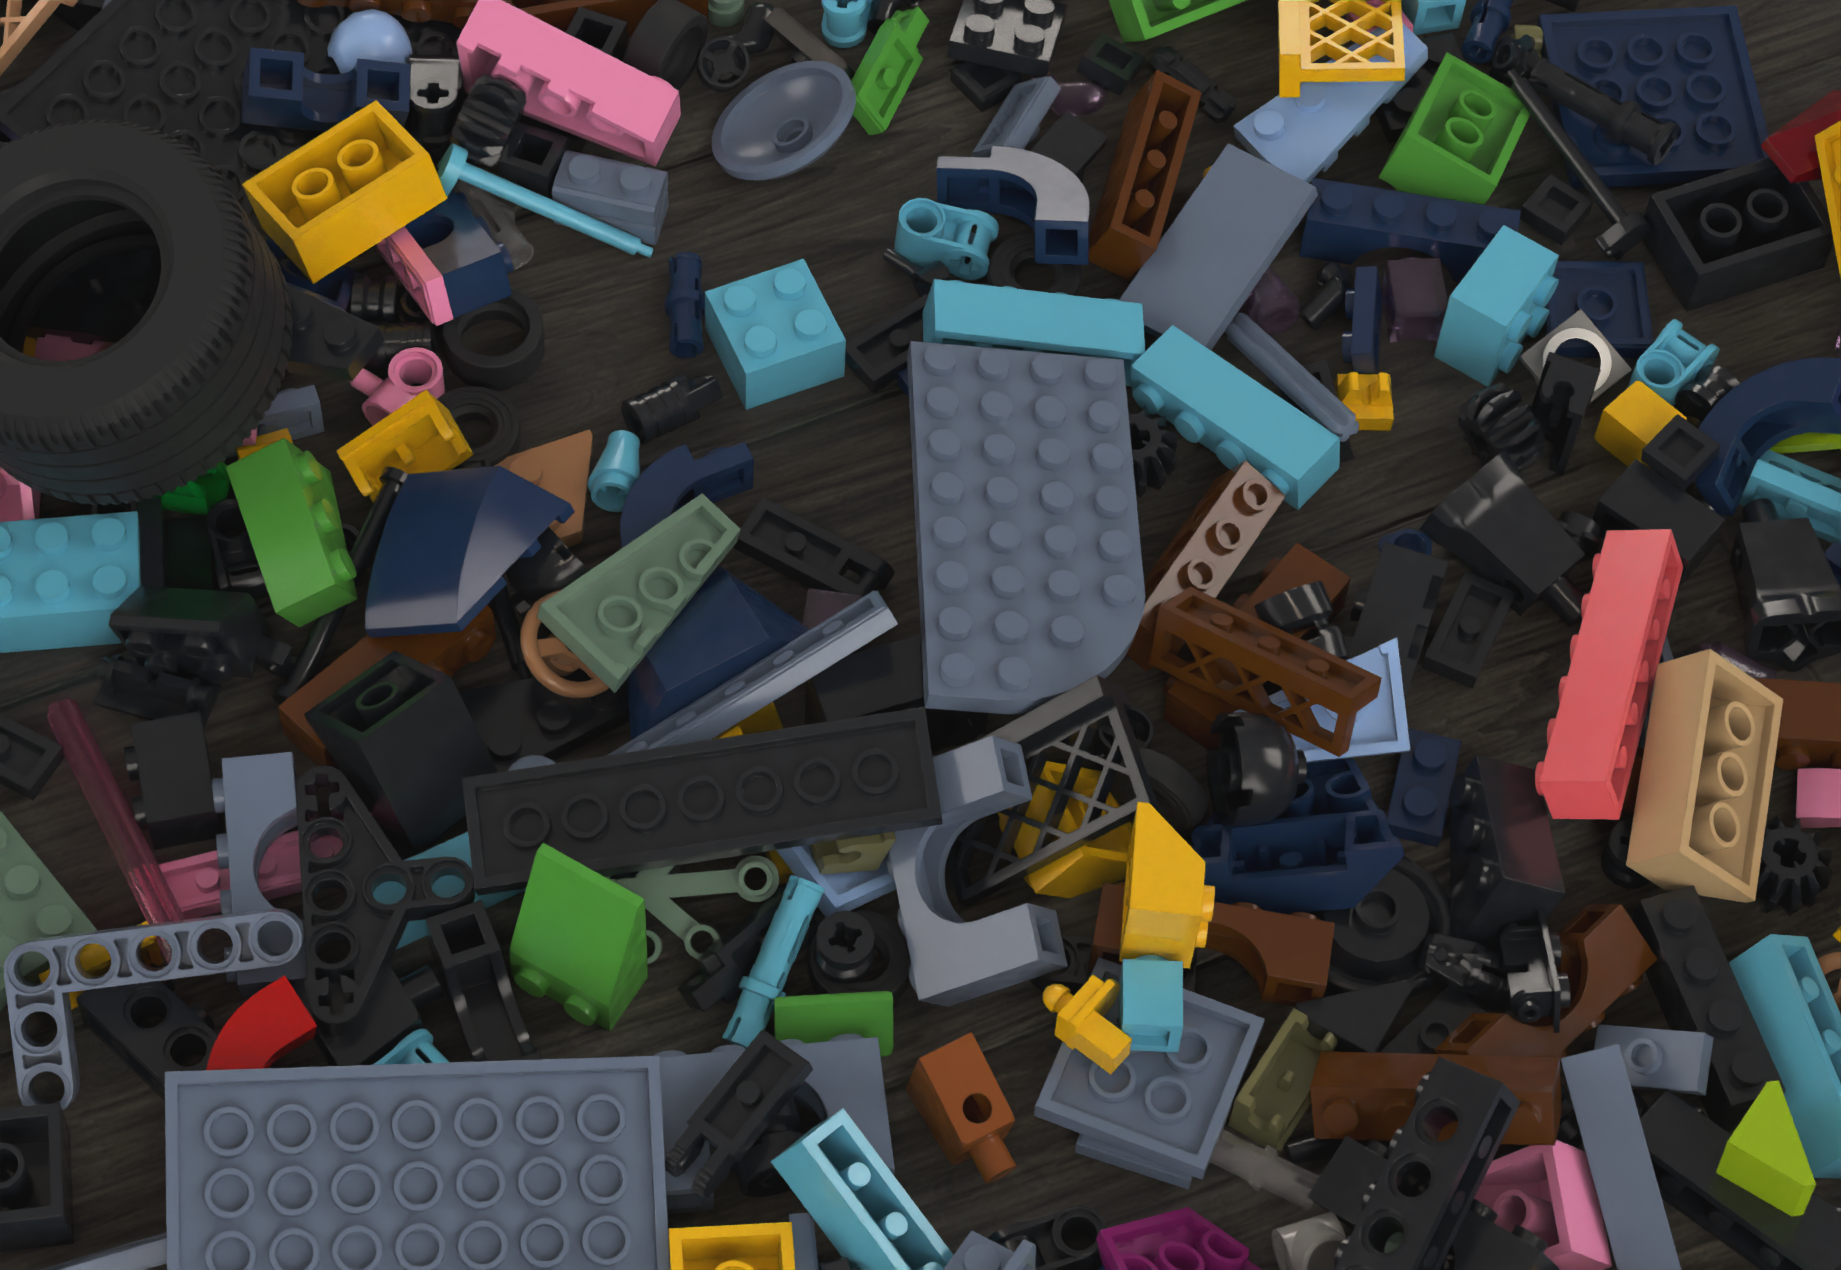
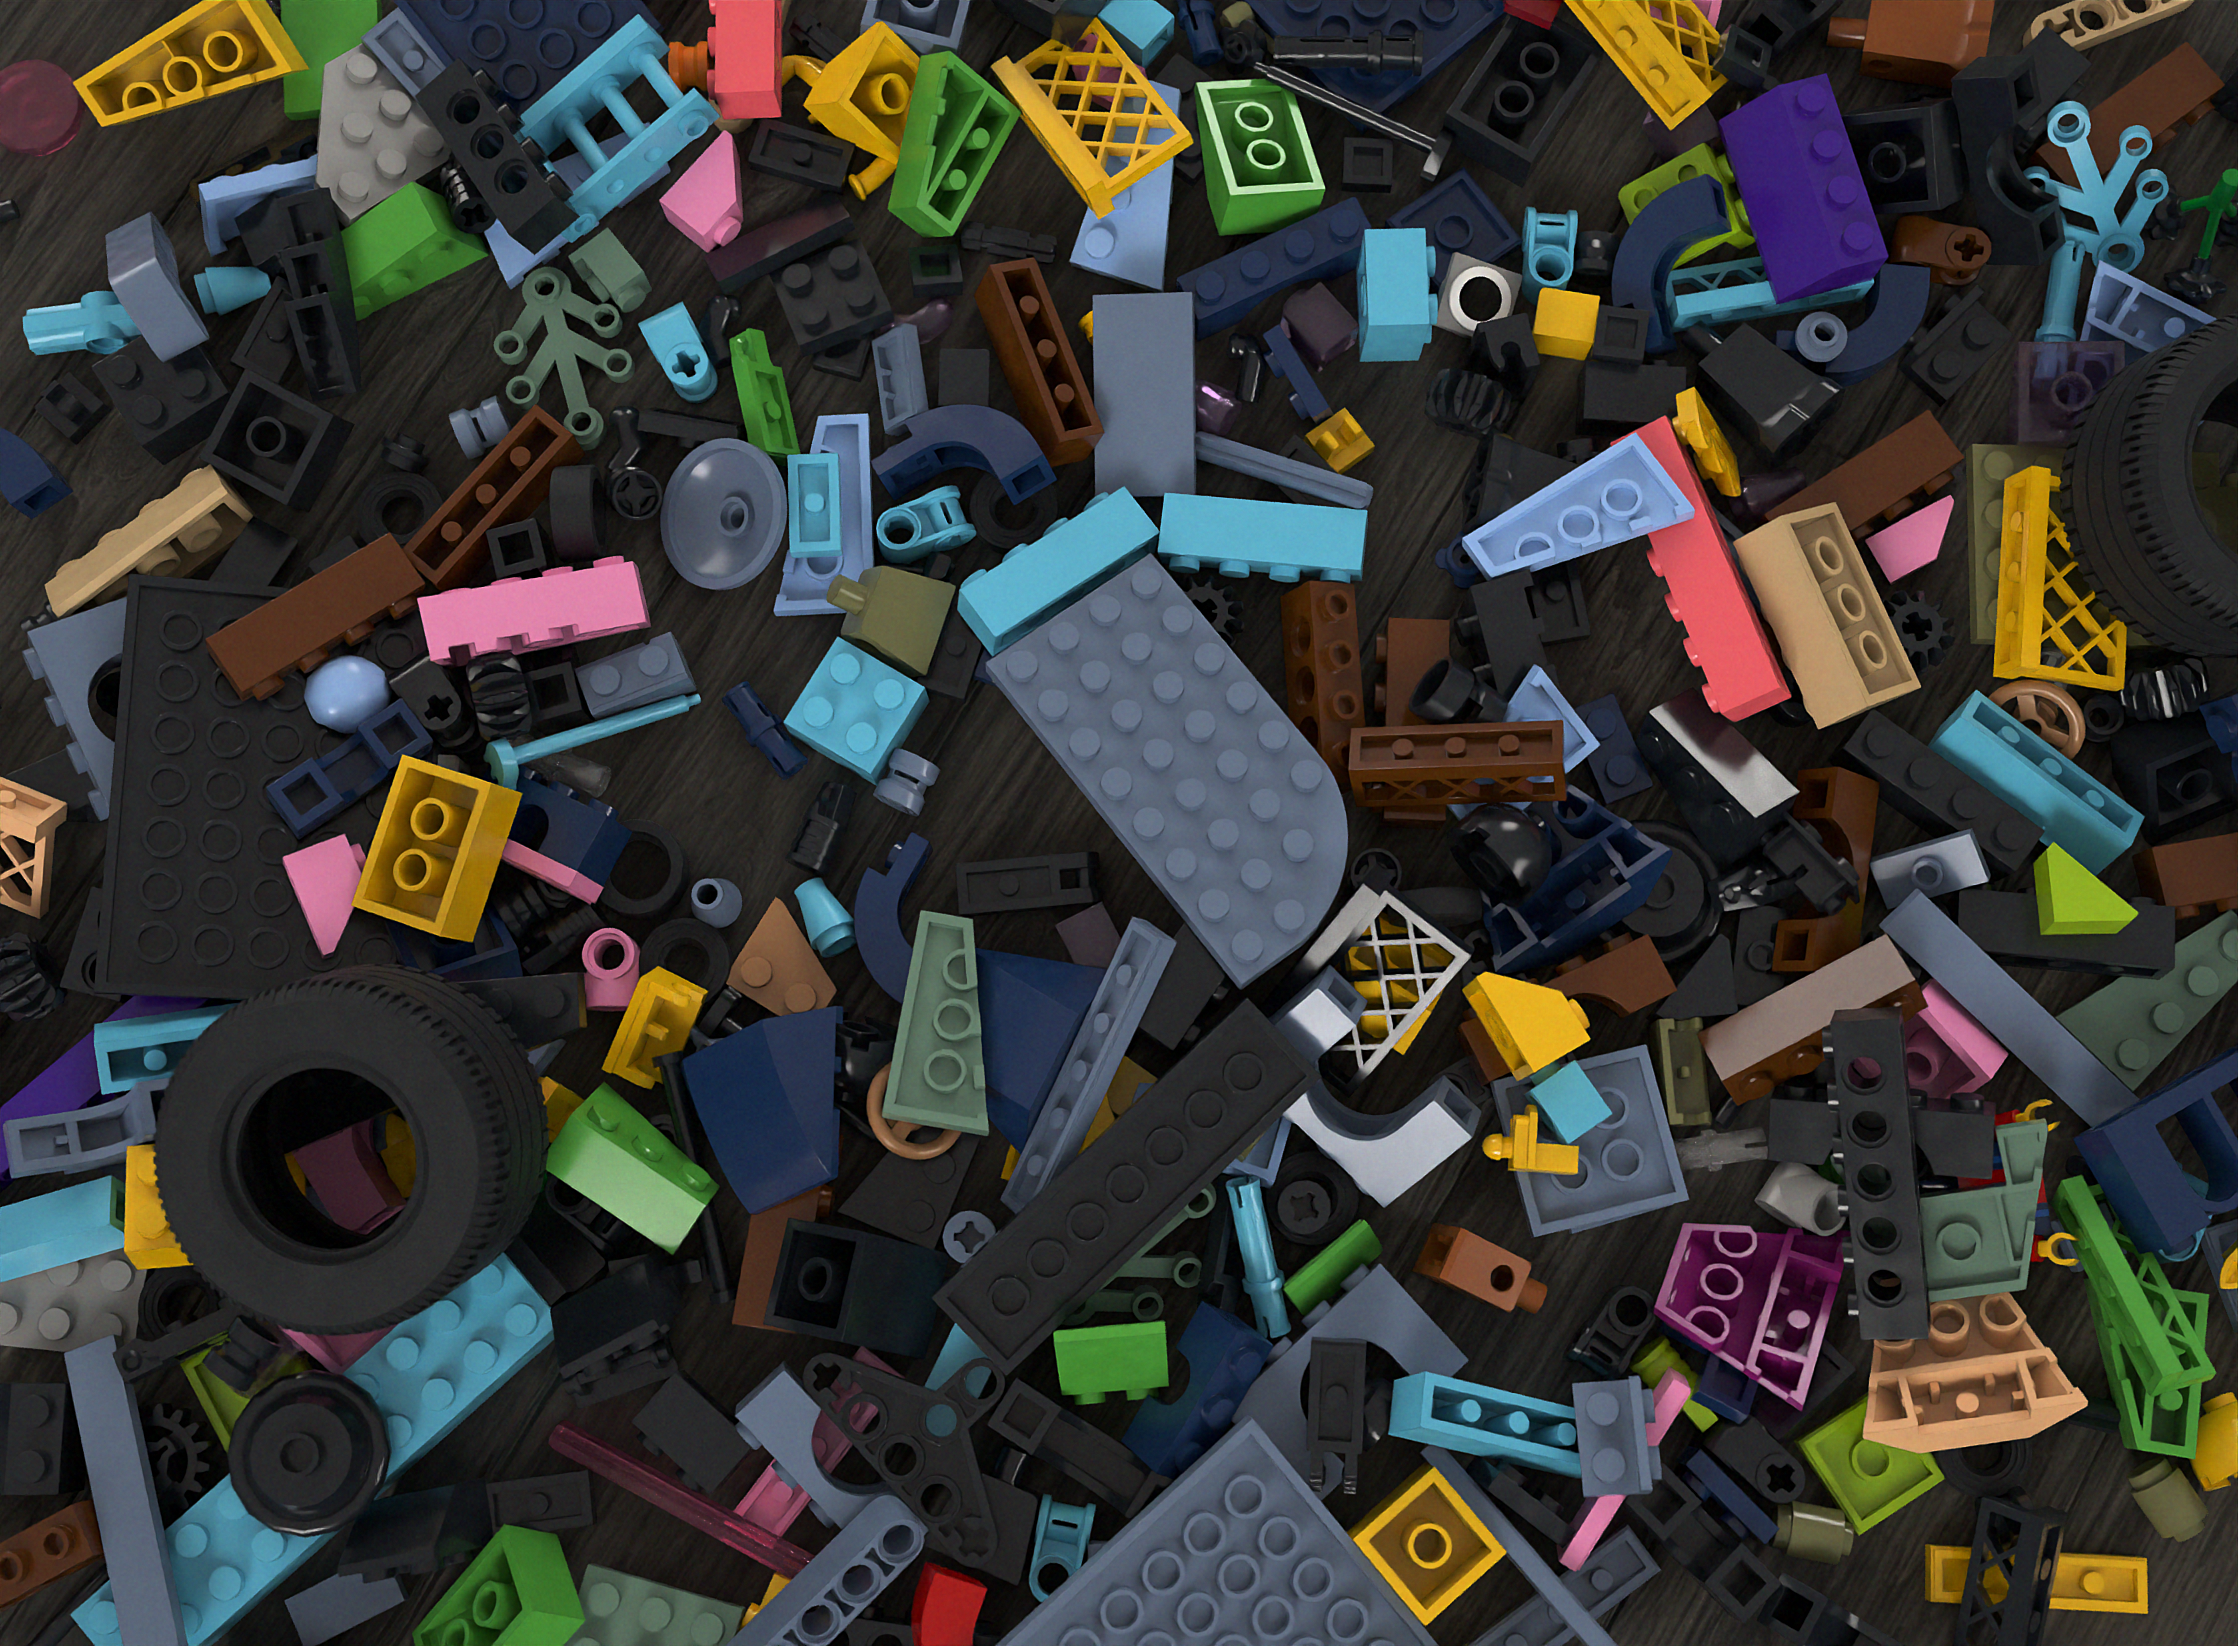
camera: 30 degrees left, 20 degrees up
none -> bright pink slope [283,834,367,960]
none -> sand blue cone [691,878,742,929]
none -> light blue wing [773,414,875,616]
none -> medium azure plate [787,453,843,558]
none -> olive torso [826,566,956,678]
none -> sand blue wheel [873,748,941,817]
none -> dark blue arch [1121,1301,1274,1480]
none -> light blue wing [1462,432,1695,581]
none -> yellow plate [1672,387,1741,497]

